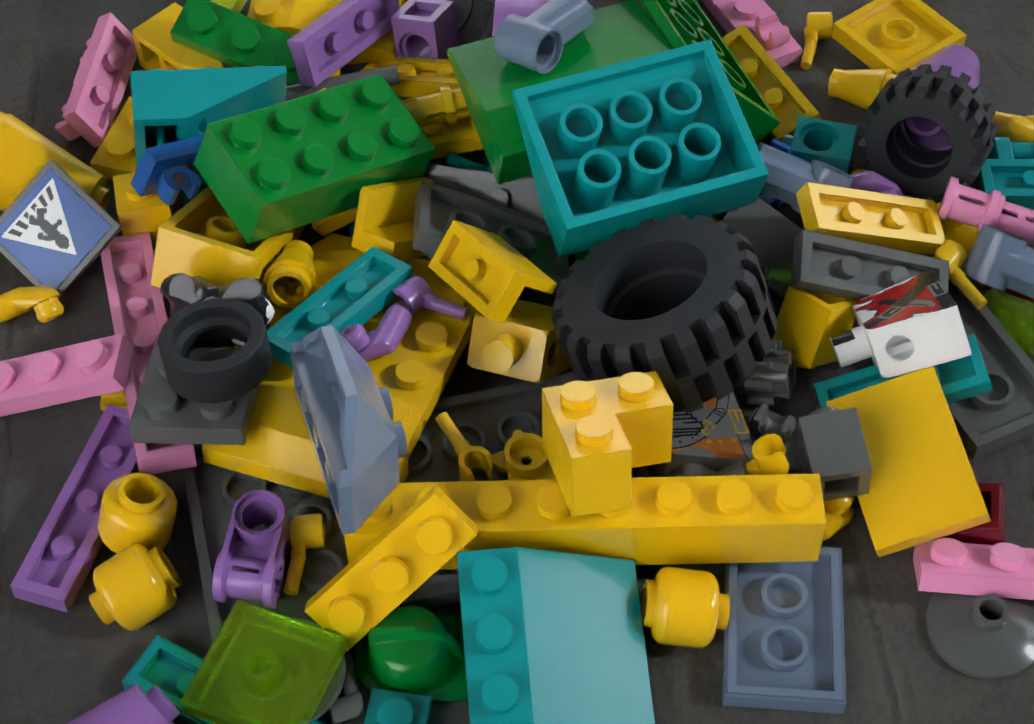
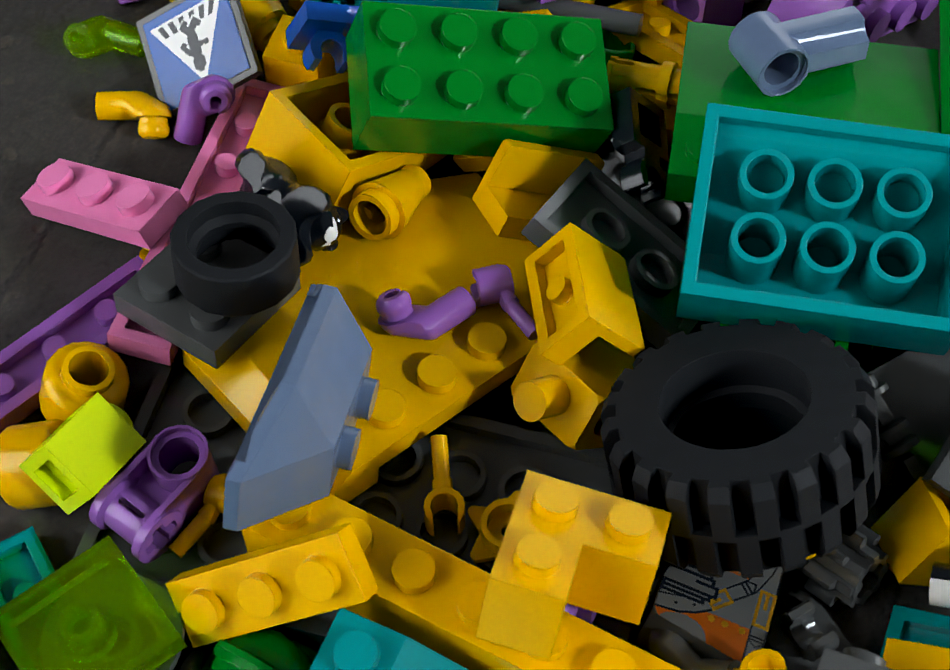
camera: 30 degrees right, 5 degrees up
teal plate [267,247,414,368] -> none
none -> neon yellow brick [19,392,147,515]
none -> medium lavender arm [173,74,235,145]
none -> black plate [609,86,669,205]

